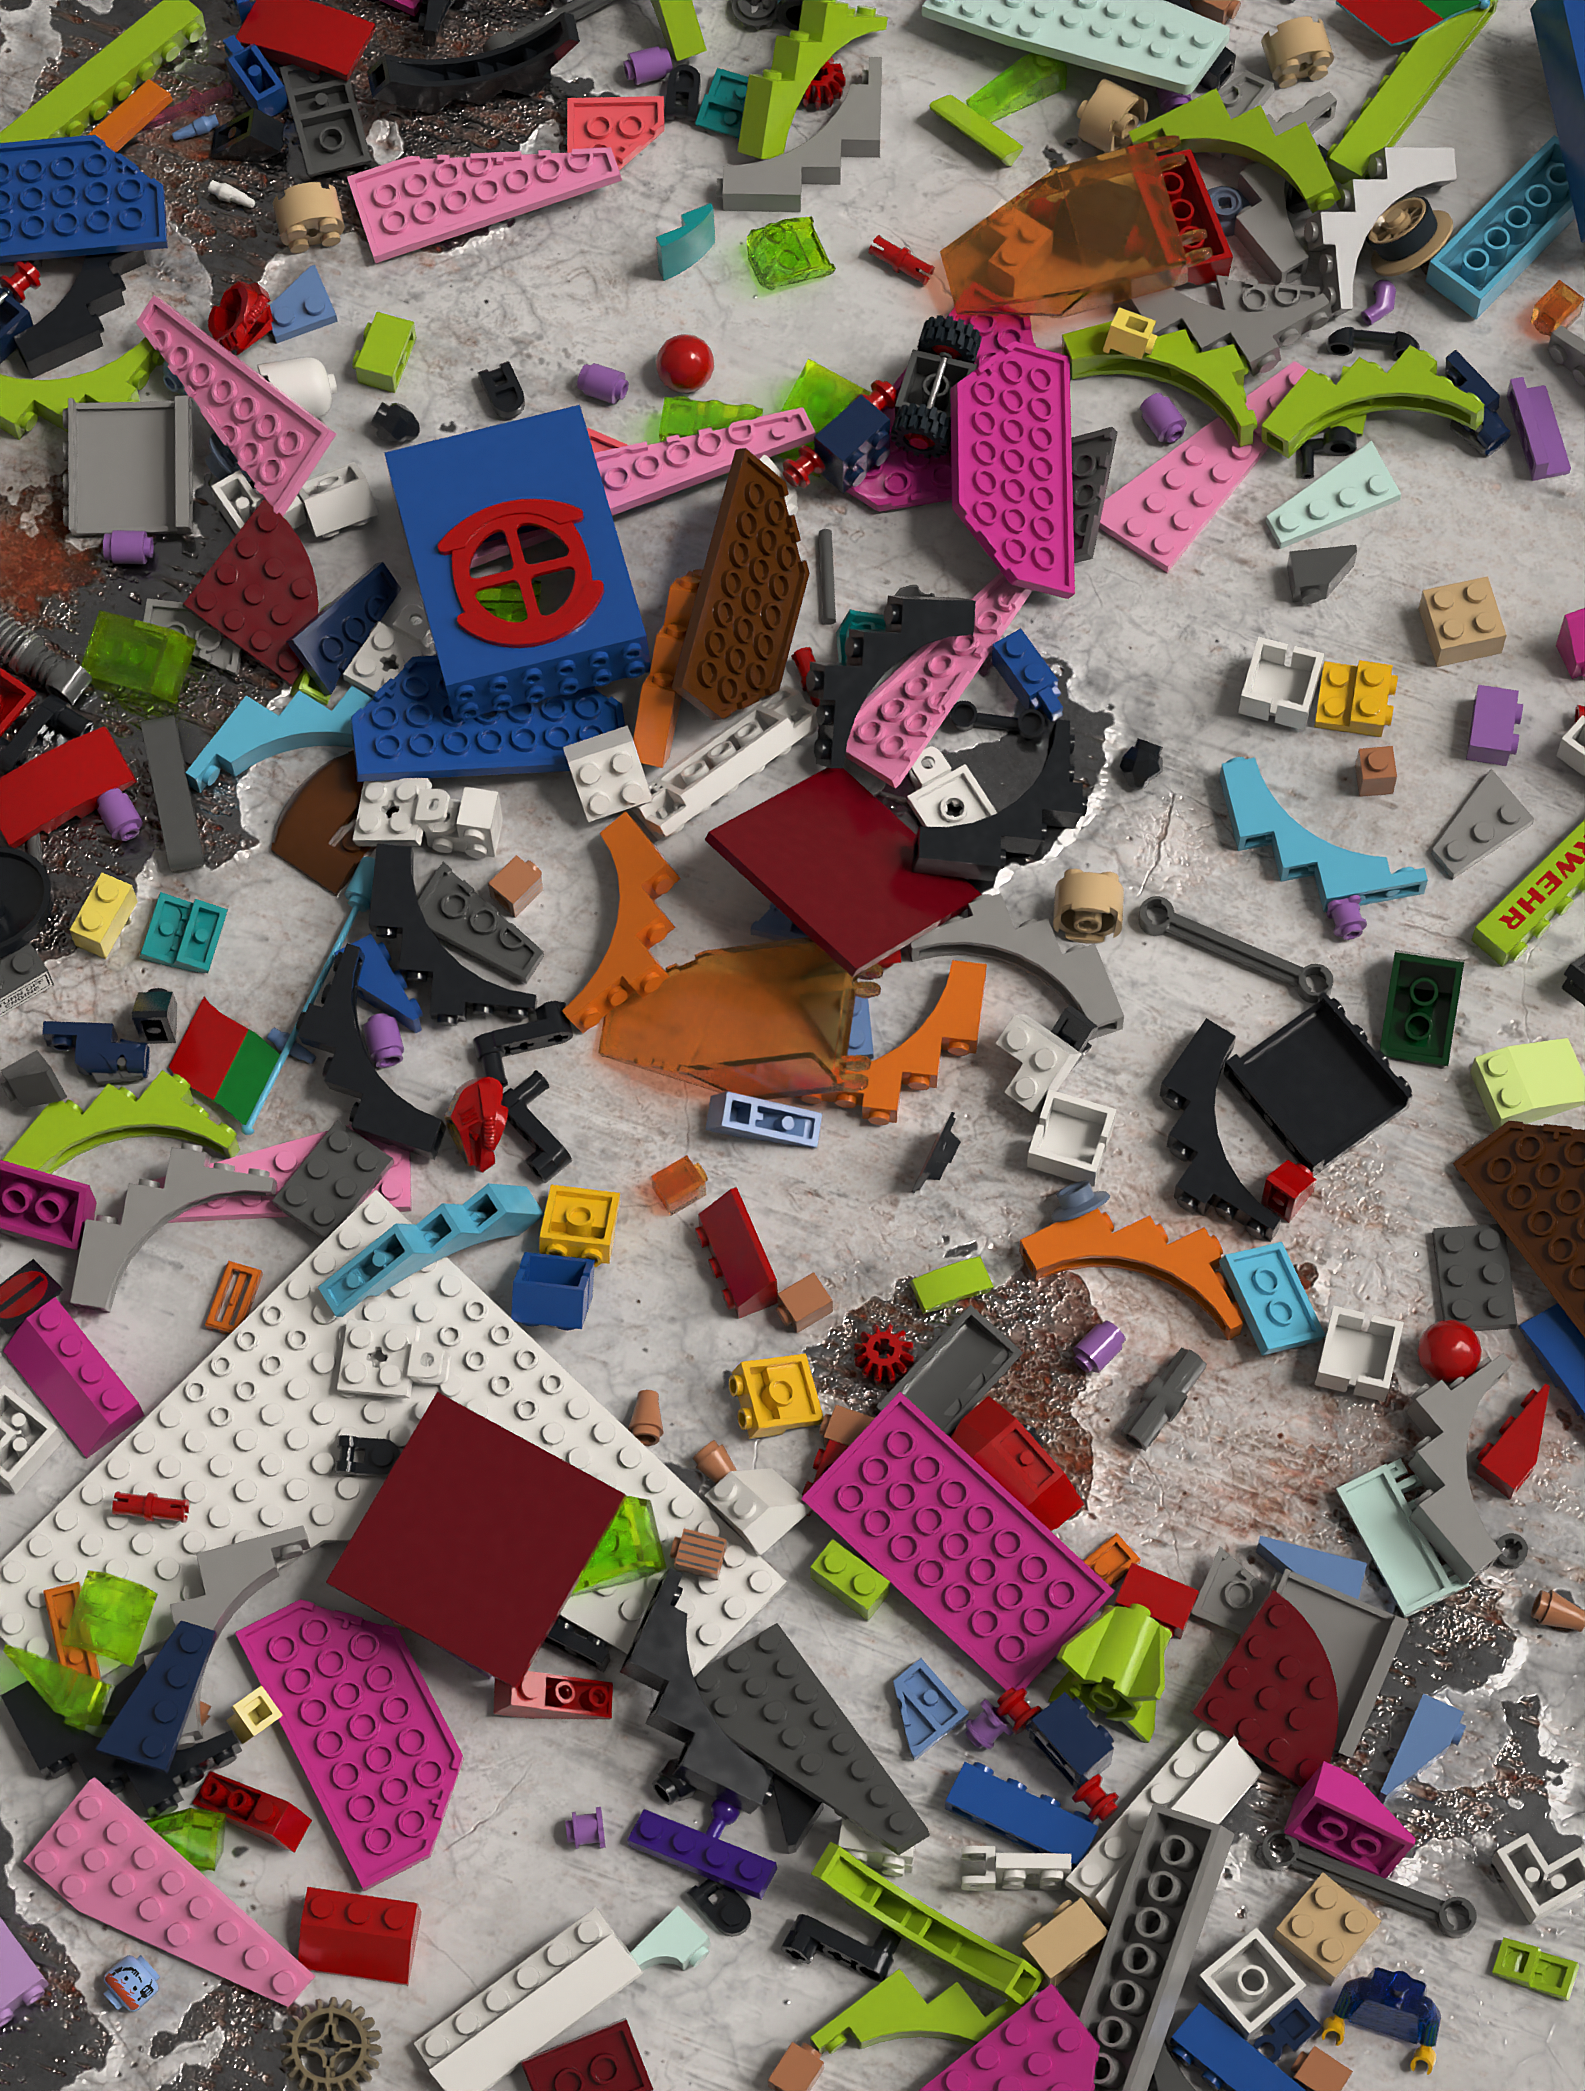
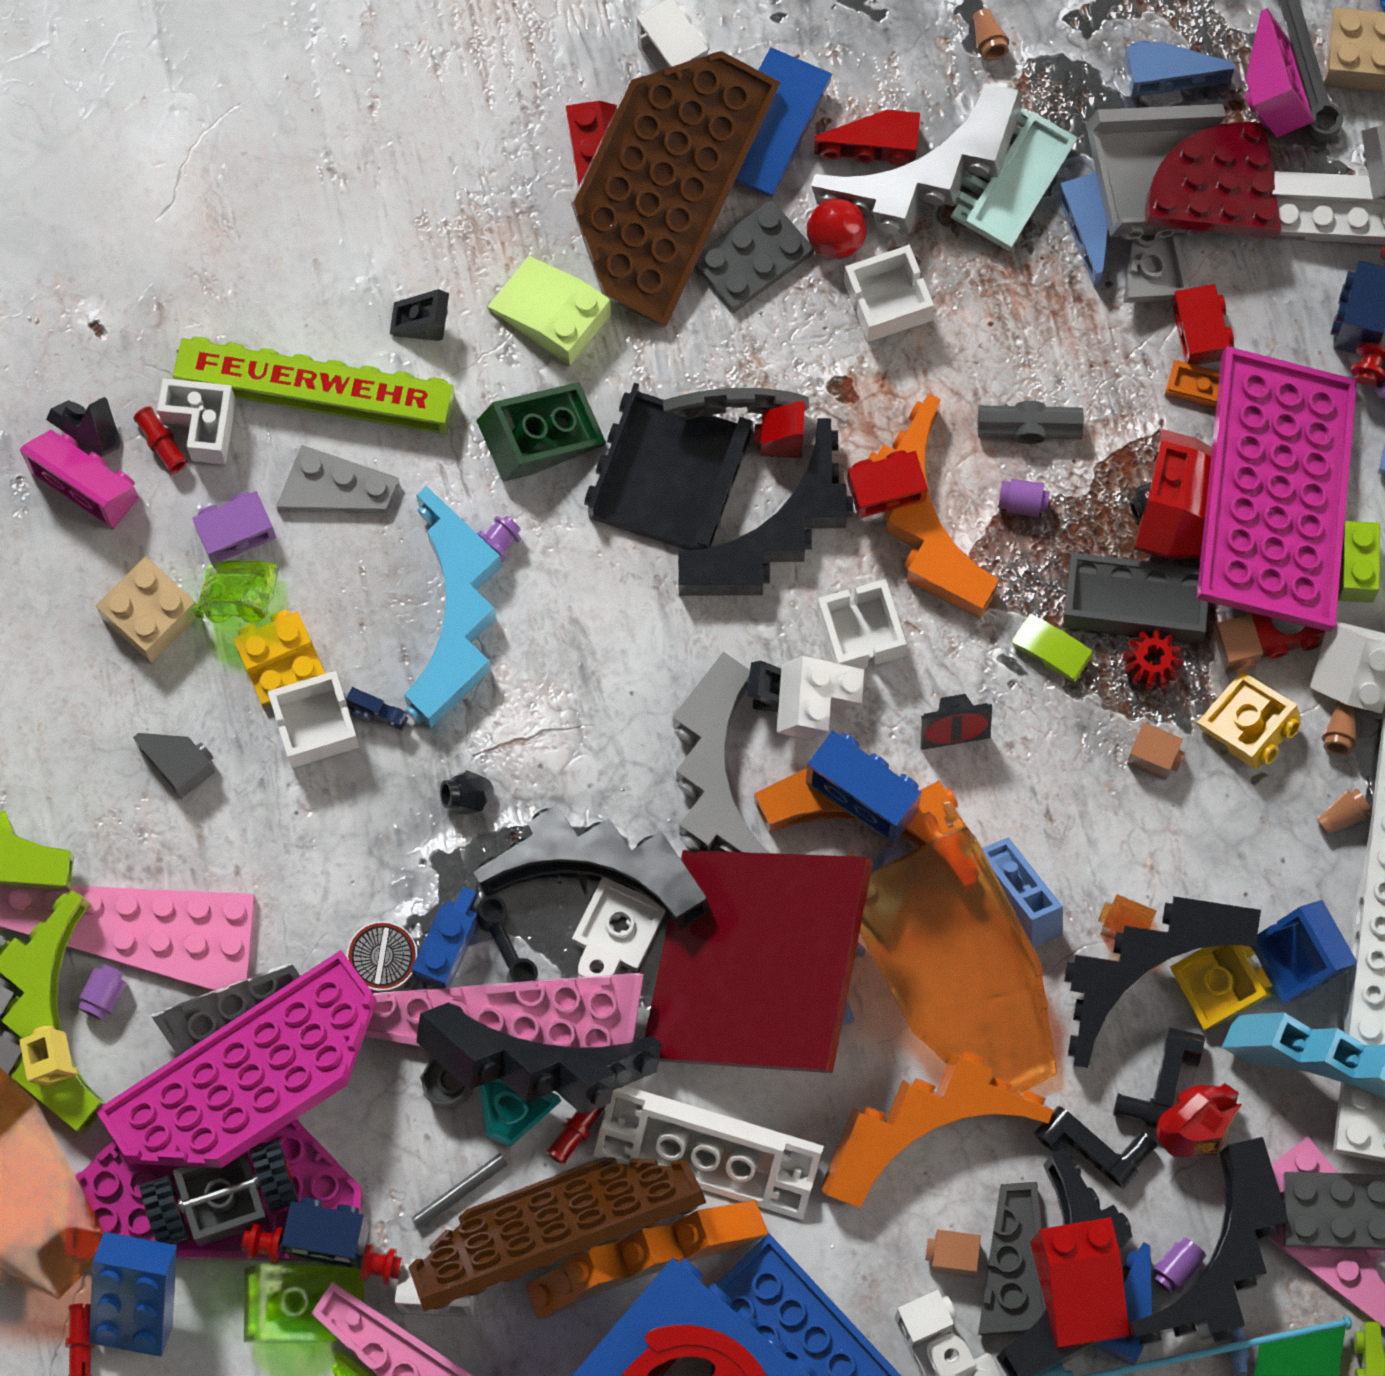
camera: 125 degrees left, 5 degrees up
white brick [563,725,653,822] -> none
red slope [695,1187,778,1319] -> none
lime brick [1048,1603,1172,1743] -> none
sand blue piece [1051,1180,1110,1222] -> none
tan brick [1053,869,1124,944] -> none
dark grey piece [1138,896,1333,1004] -> none
medium azure plate [1219,1242,1326,1356] -> none
light aqua wing [1266,441,1401,549] -> none
black plate [1301,426,1357,479] -> none
nougat brick [1355,746,1397,797] -> none
dark grey bush [1496,1533,1528,1570] -> none
none -> blue brick [89,1232,177,1357]
none -> clear neon green slope [193,560,279,623]
none -> dark blue plate [346,687,409,731]
none -> tile [346,921,418,992]
none -> dark grey tile [663,388,810,421]
none -> blue brick [806,730,922,844]
none -> red brick [847,450,928,519]
none -> red slope [1030,1217,1129,1349]
none -> black arch [1064,896,1261,1068]

